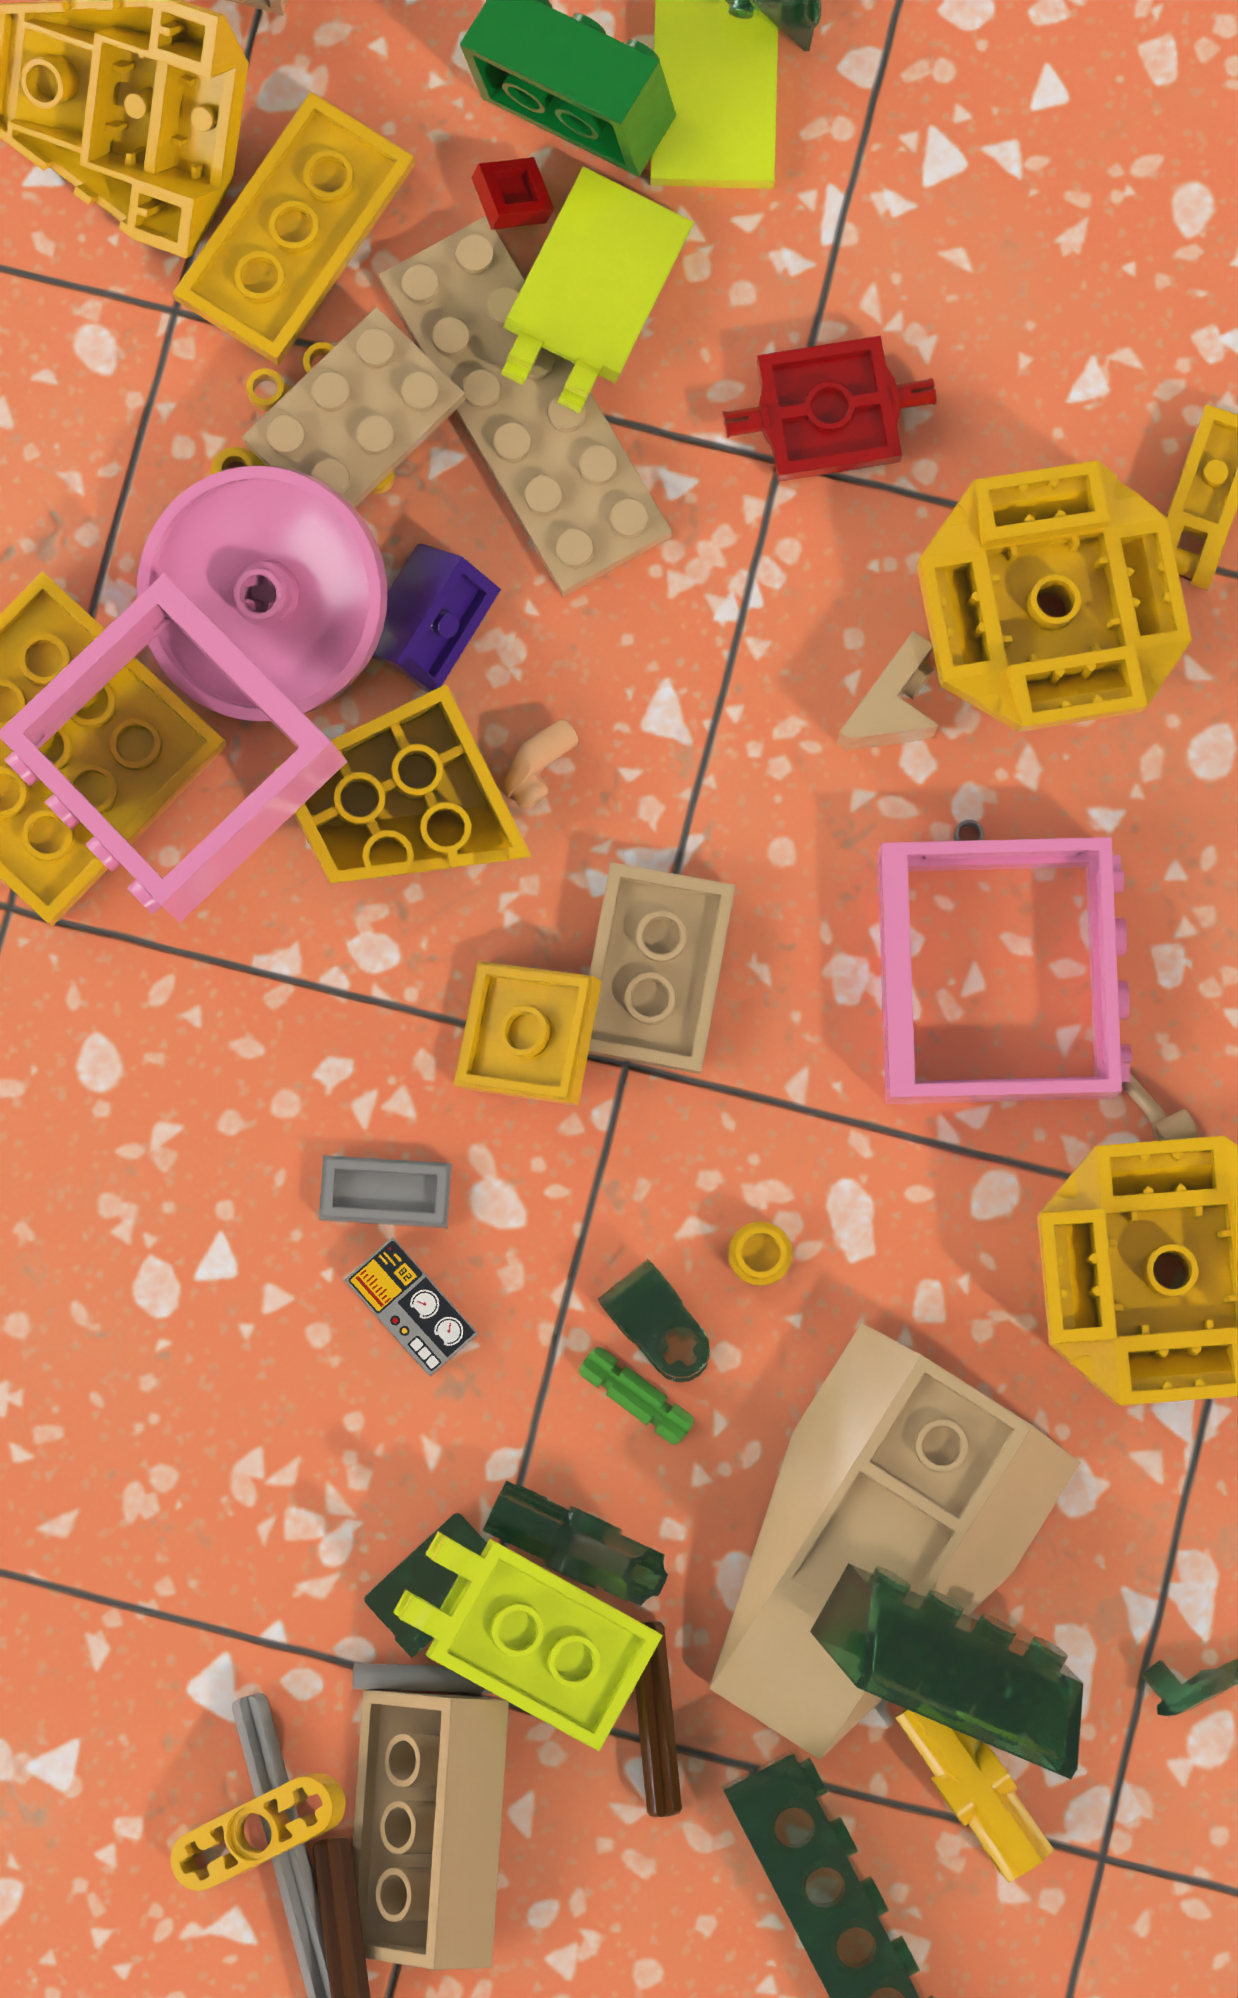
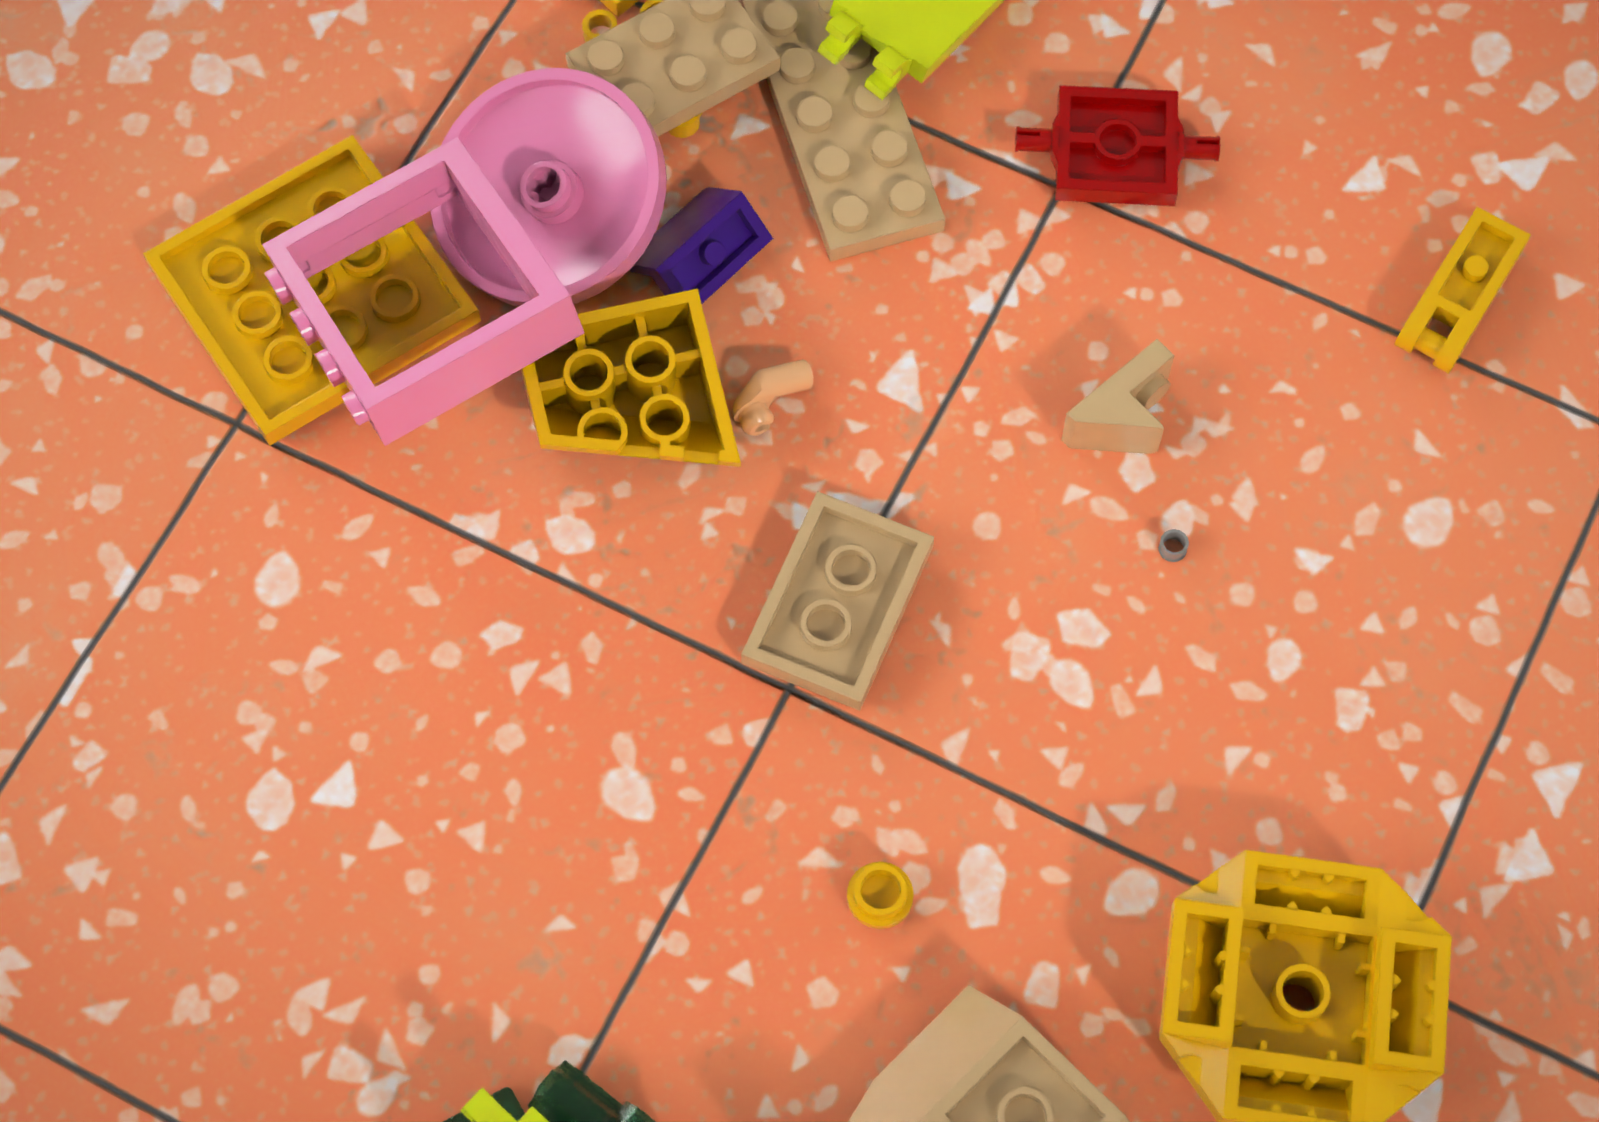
camera: 15 degrees right, 15 degrees down
light grey tile [319,1155,452,1229] -> none
tile [345,1237,478,1377] -> none
yellow plate [454,961,602,1106] -> none
bright green axle [579,1347,694,1445] -> none
clear green piece [597,1259,710,1383] -> none
bright pink window [877,837,1132,1104] -> none
yellow piece [916,460,1192,732] -> none
tan hand [1122,1075,1198,1141] -> none

